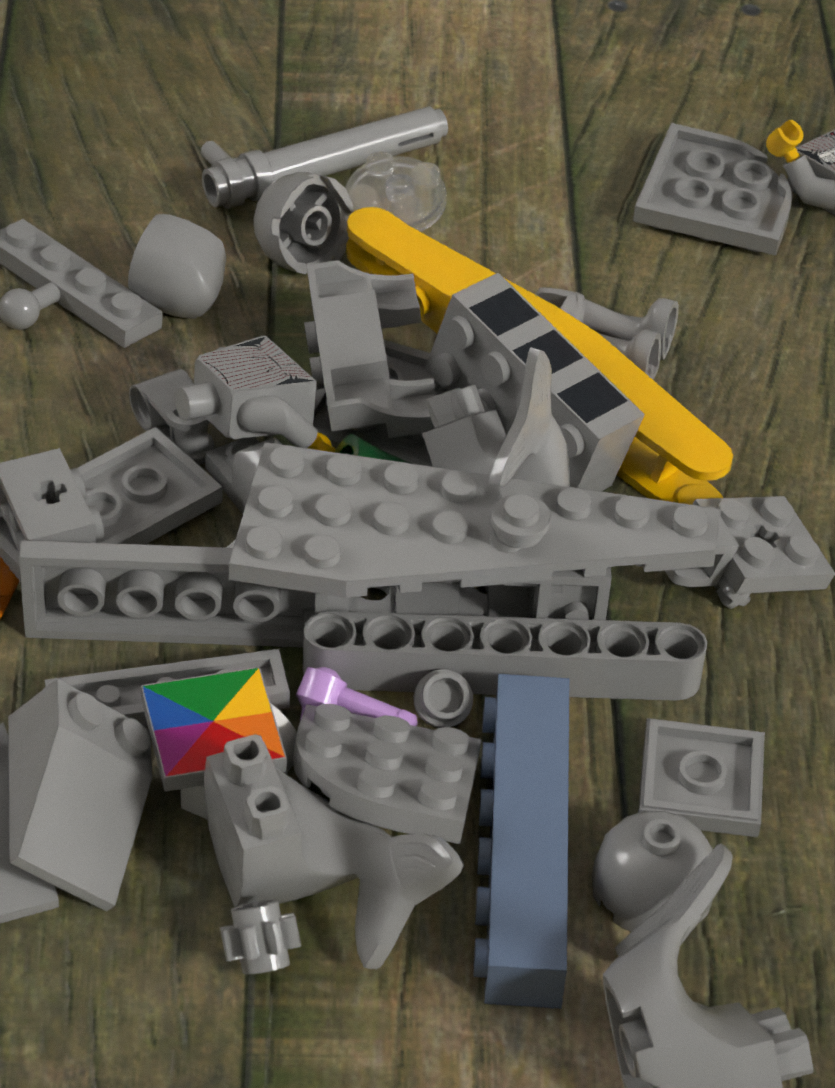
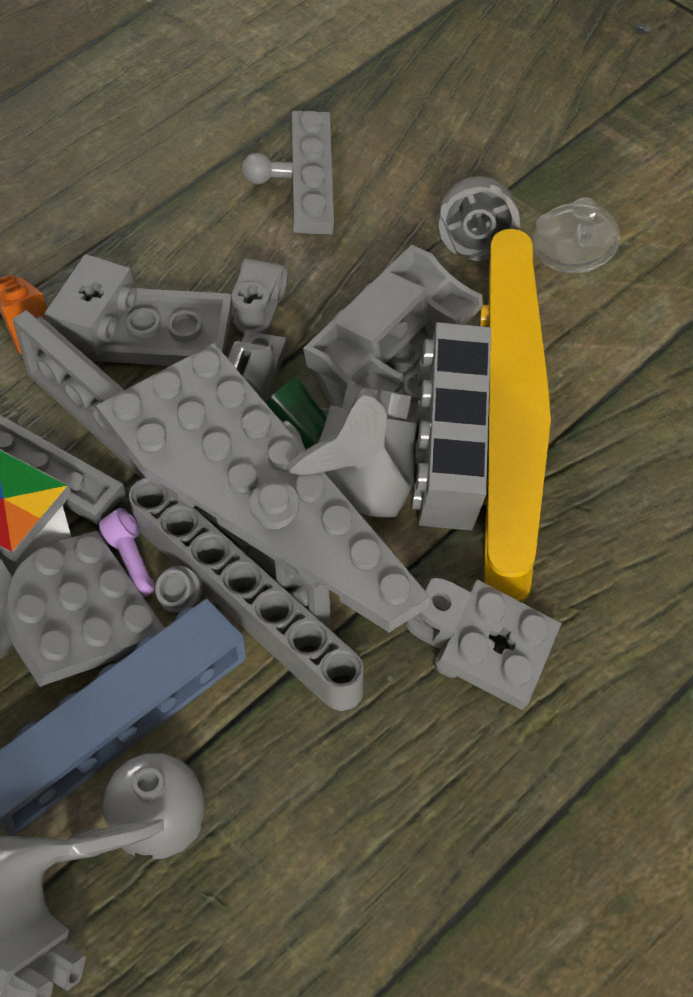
camera: 50 degrees right, 10 degrees up
light grey piece [128,214,226,319] -> none
light grey torso [175,335,336,452] -> none
light grey cylinder [201,107,448,209] -> none
light grey piece [535,287,679,379] -> none
light grey tile [638,718,765,837] -> none

